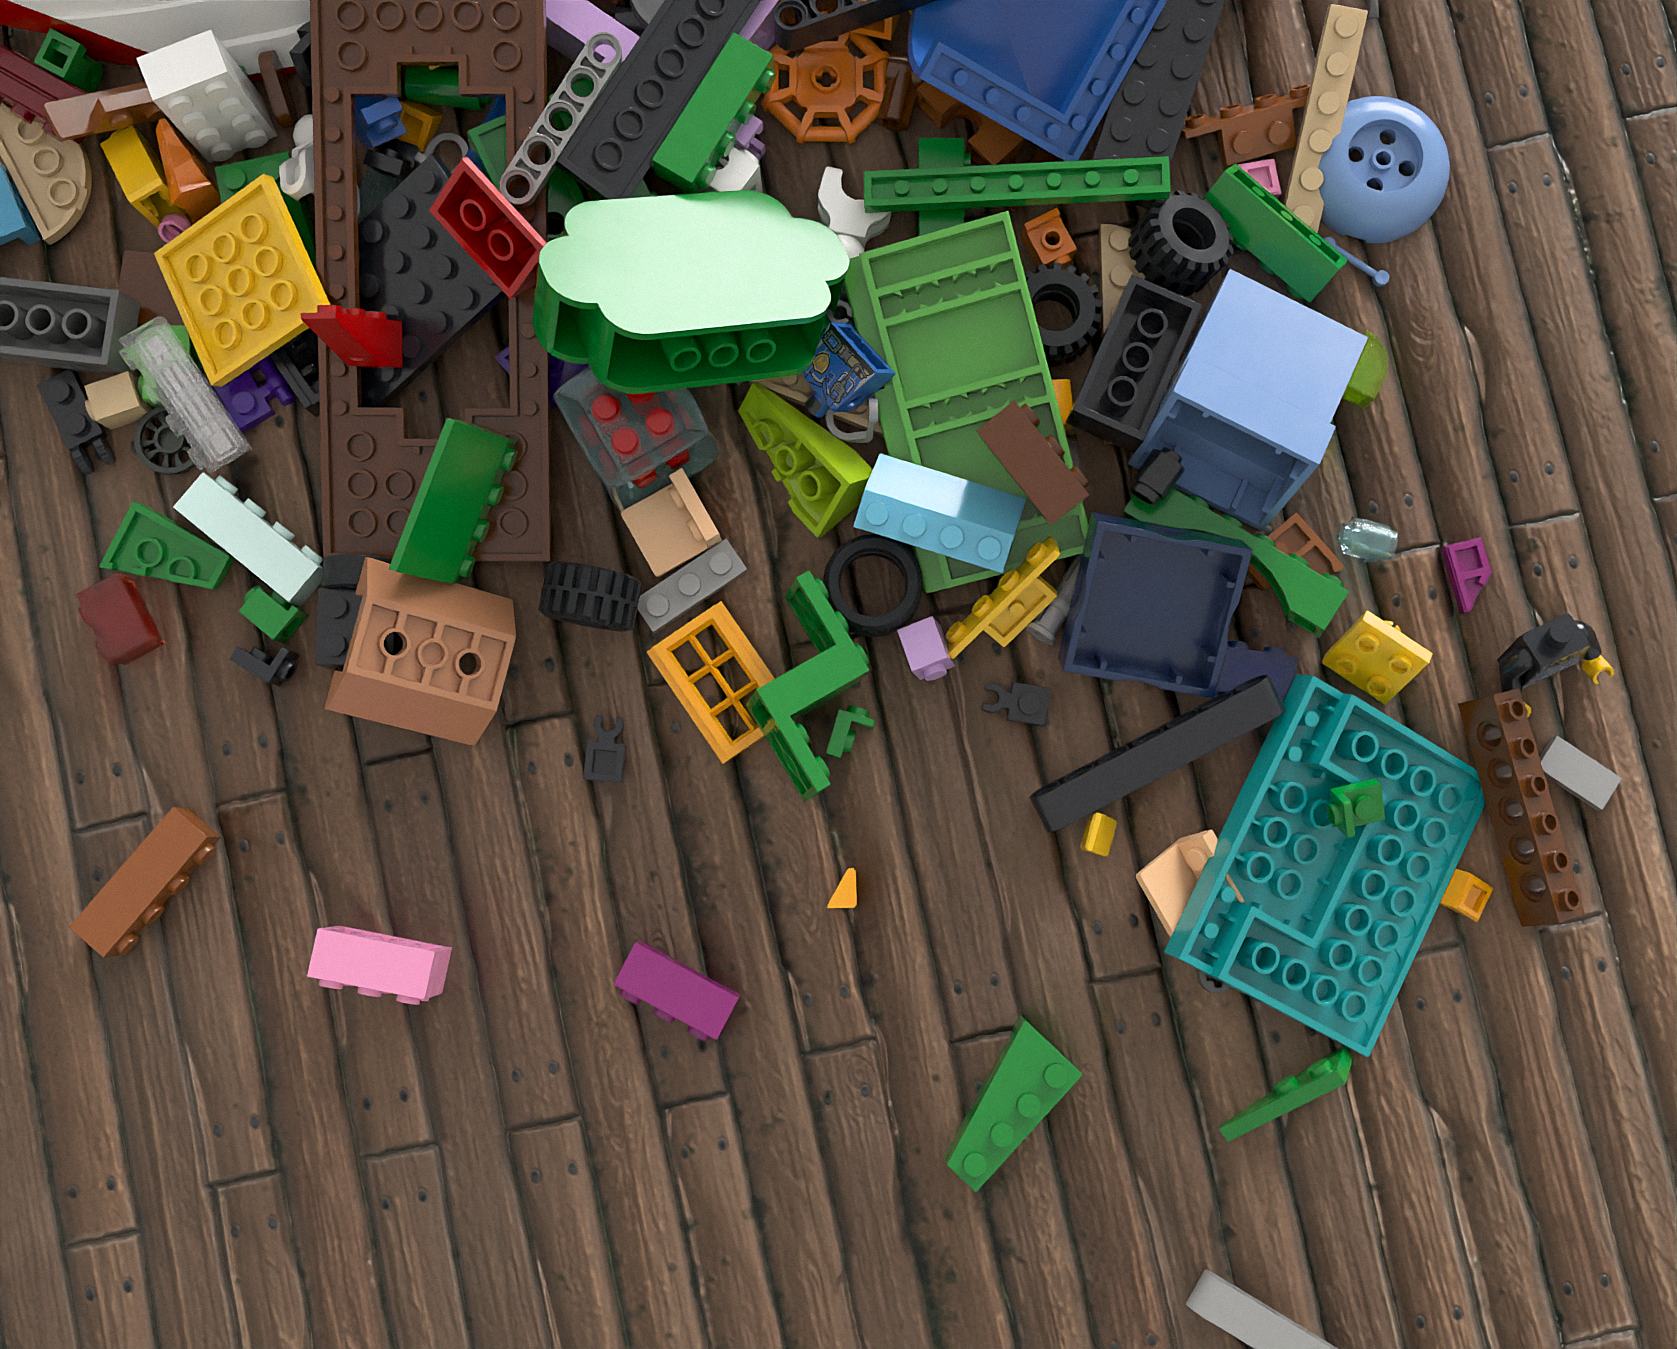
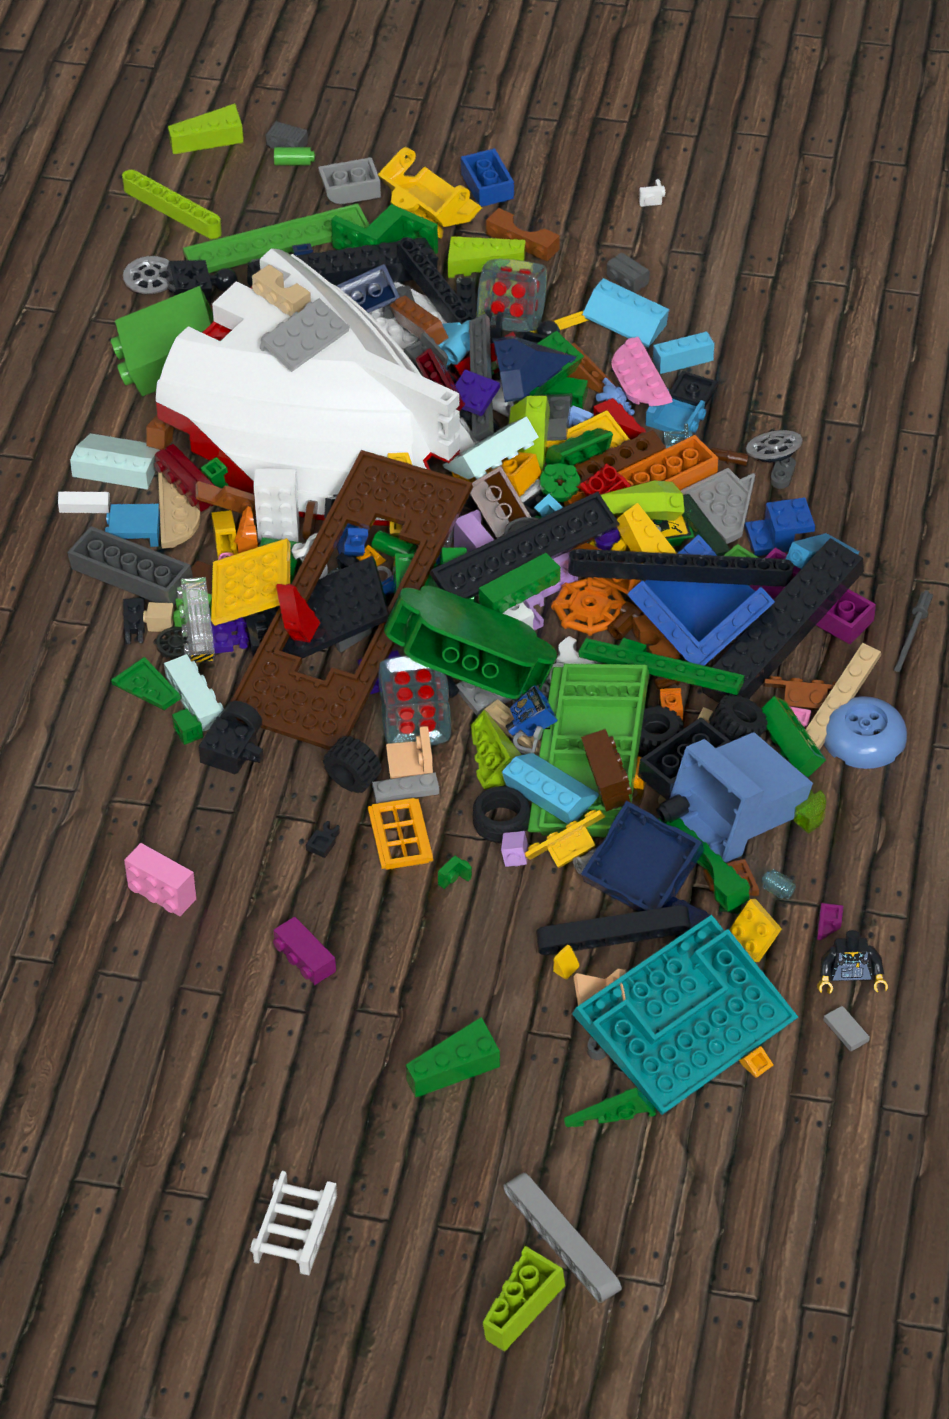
camera: 25 degrees right, 35 degrees down
dark orange brick [69,807,221,958] -> none
clear red brick [76,573,165,665] -> none
black bracket [229,646,299,687] -> none
nougat slope [324,557,516,746] -> none
green slope [389,418,518,584] -> none
red slope [429,157,547,299] -> none
light grey beam [500,32,622,208] -> none
green bracket [746,570,870,803] -> none
light orange slope [826,868,857,908] -> none
black plate [981,682,1051,727] -> none
medium blue hinge [1324,237,1389,287] -> none
green bracket [1327,779,1385,838] -> none
reddish brown brick [1458,688,1585,927] -> none

